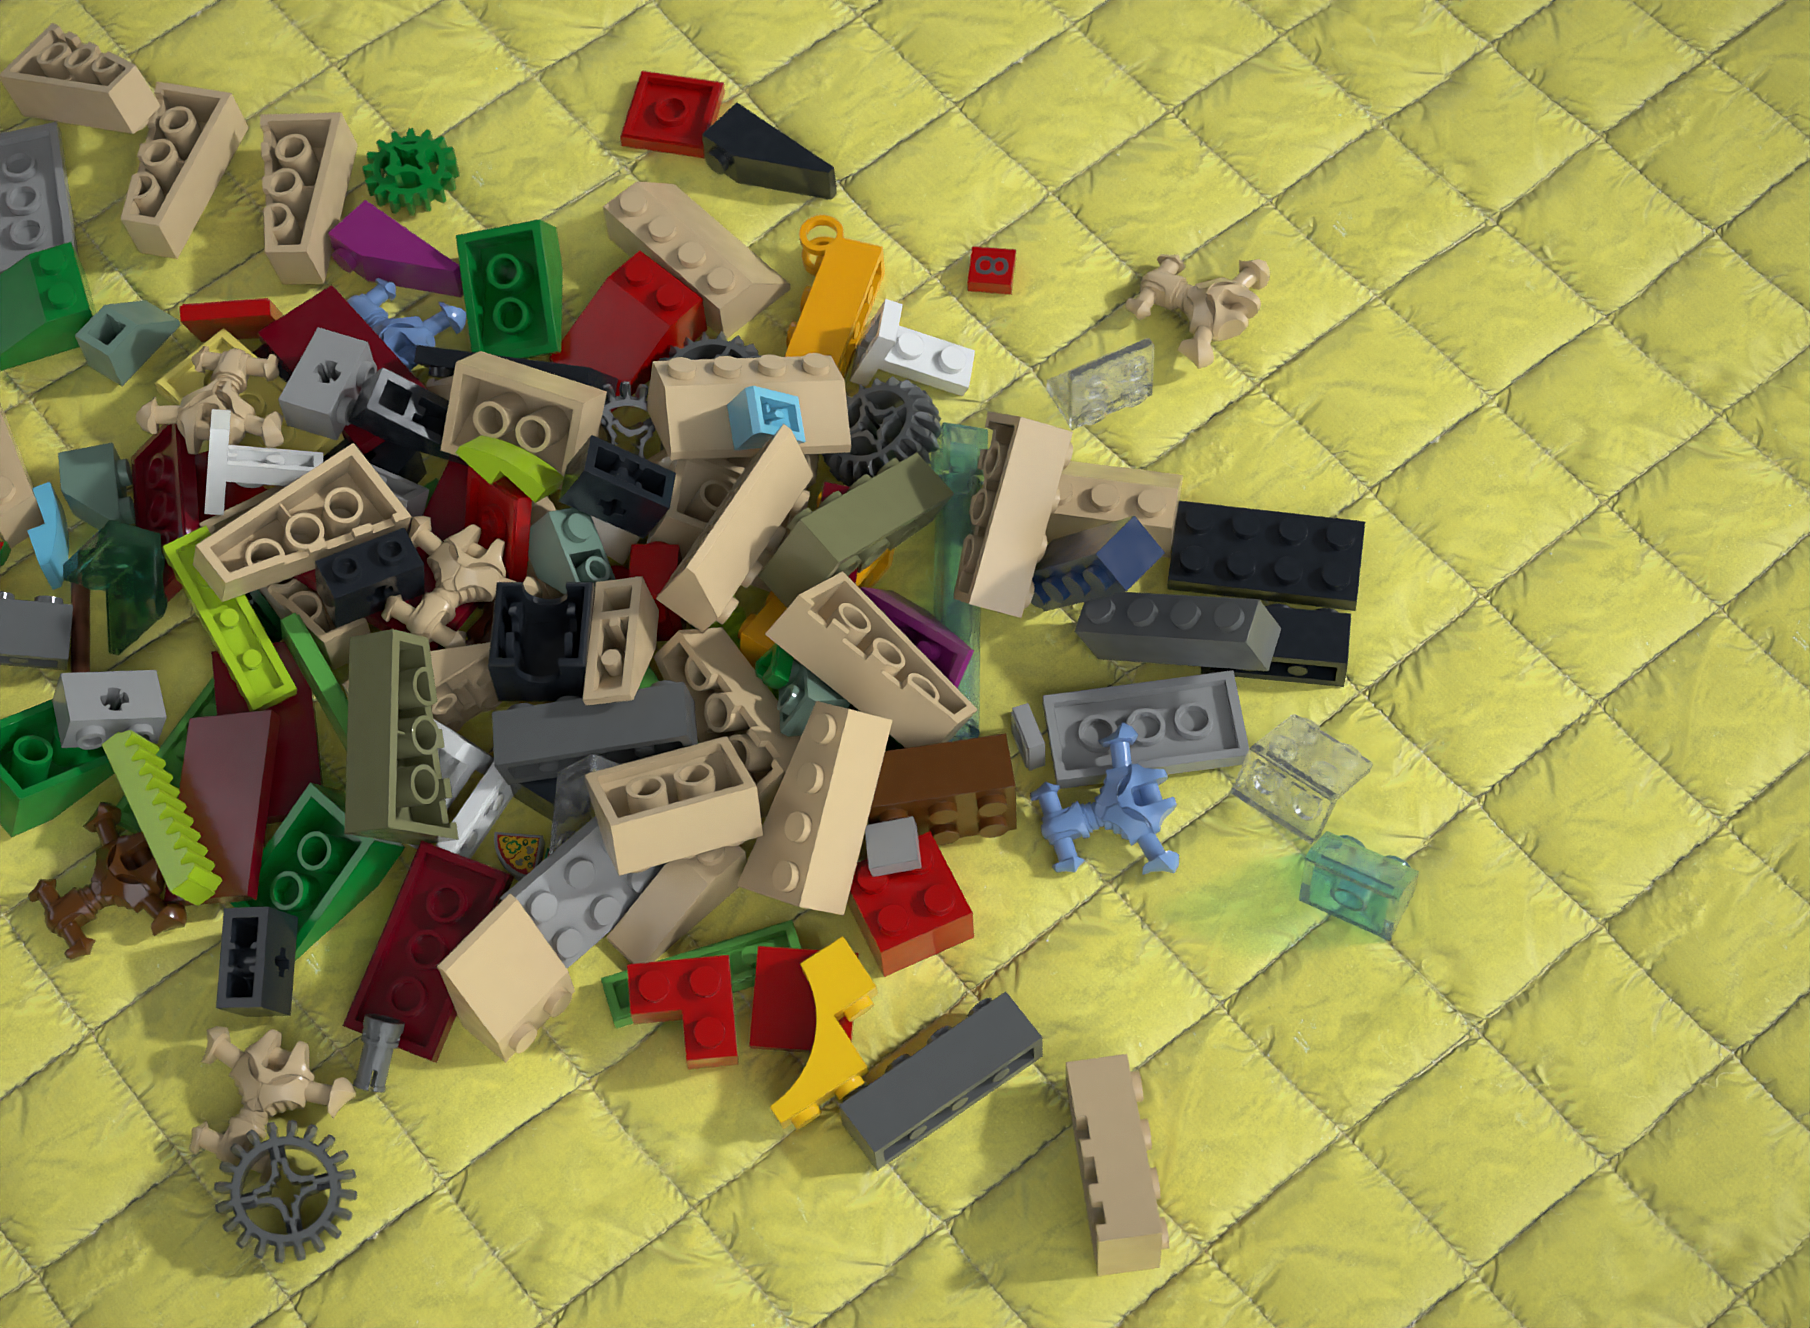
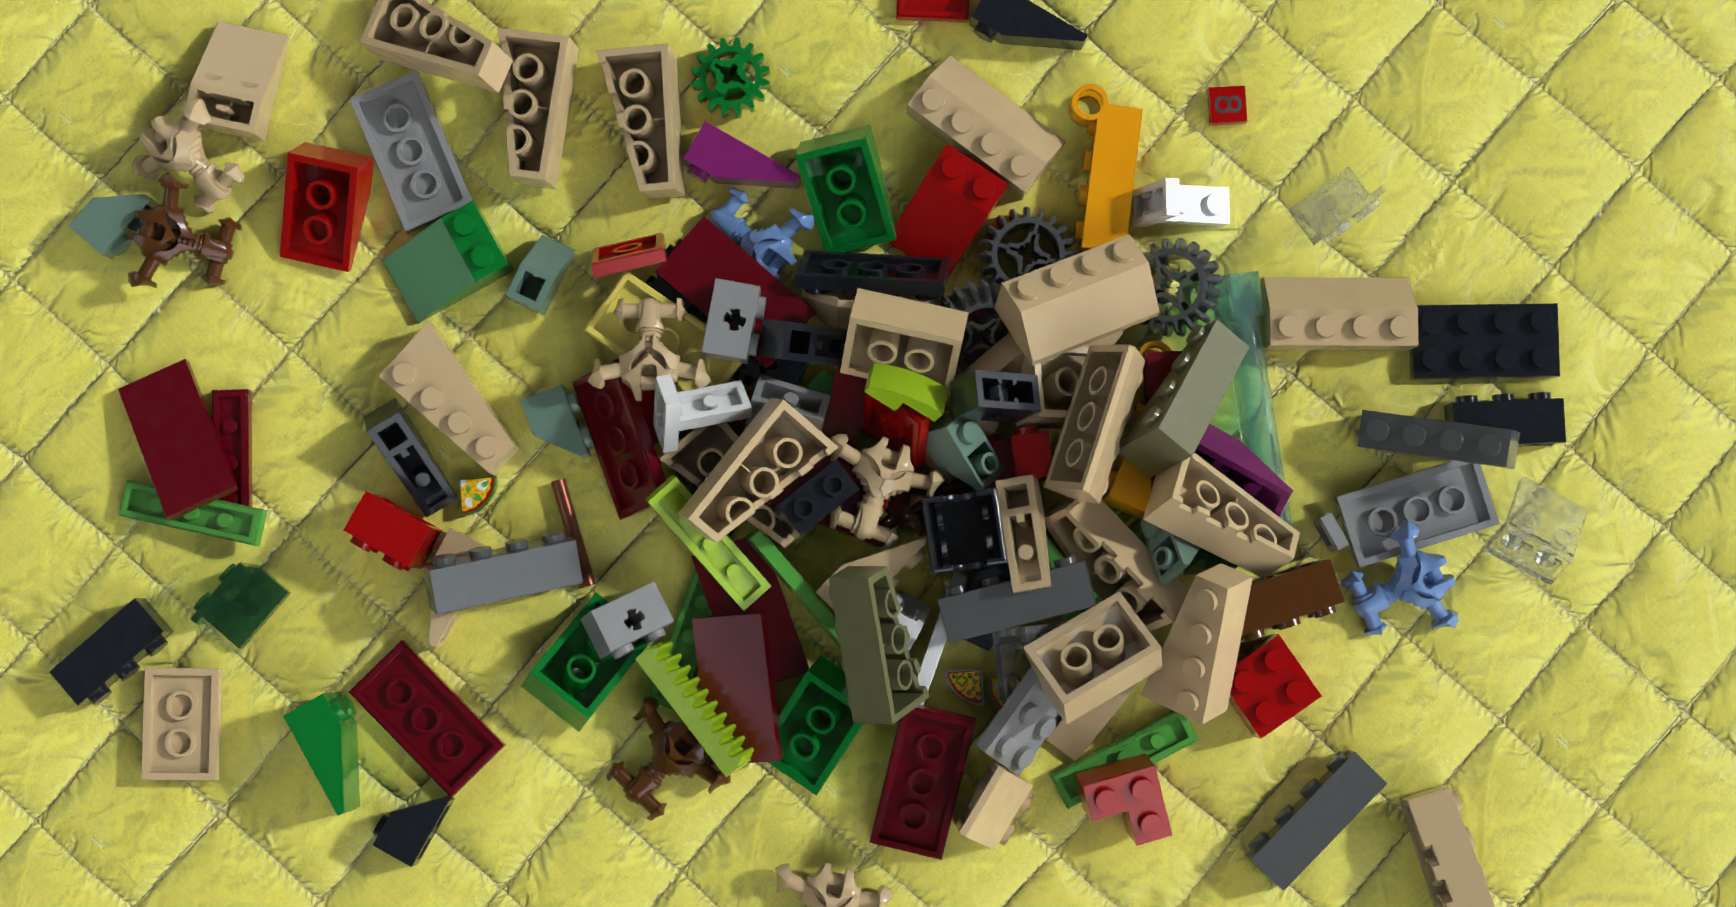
camera: 15 degrees left, 25 degrees up
medium azure slope [27,482,69,590] -> none
clear green bracket [63,520,167,656] -> none
black brick [216,907,298,1017] -> none
dark grey pin [353,1014,405,1092] -> none
medium azure slope [727,386,806,451] -> none
red tile [749,946,859,1053] -> none
green tile [755,643,794,689] -> none
yellow arch [770,936,878,1130] -> none
light grey tile [865,816,922,877] -> none
tan wedge [953,411,1073,618] -> none
brick [1031,515,1165,612] -> none
tan piece [1125,254,1270,369] -> none
clear light blue slope [1299,831,1419,941] -> none

